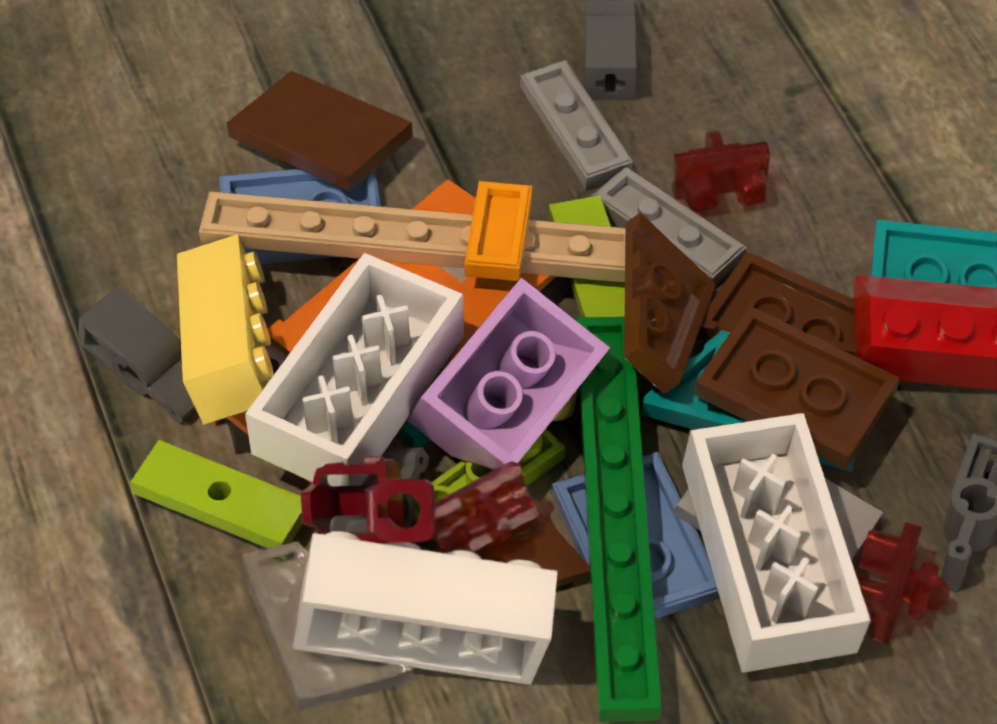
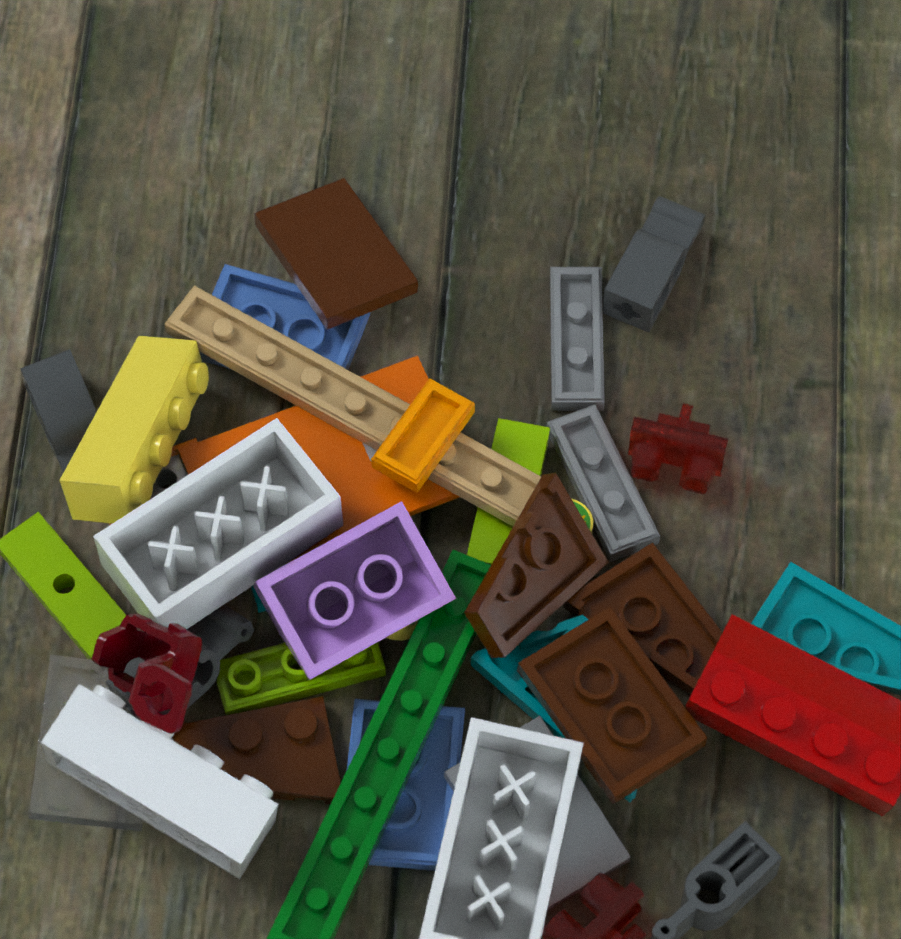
camera: 25 degrees right, 10 degrees up
clear red hips [434,461,540,554] -> none

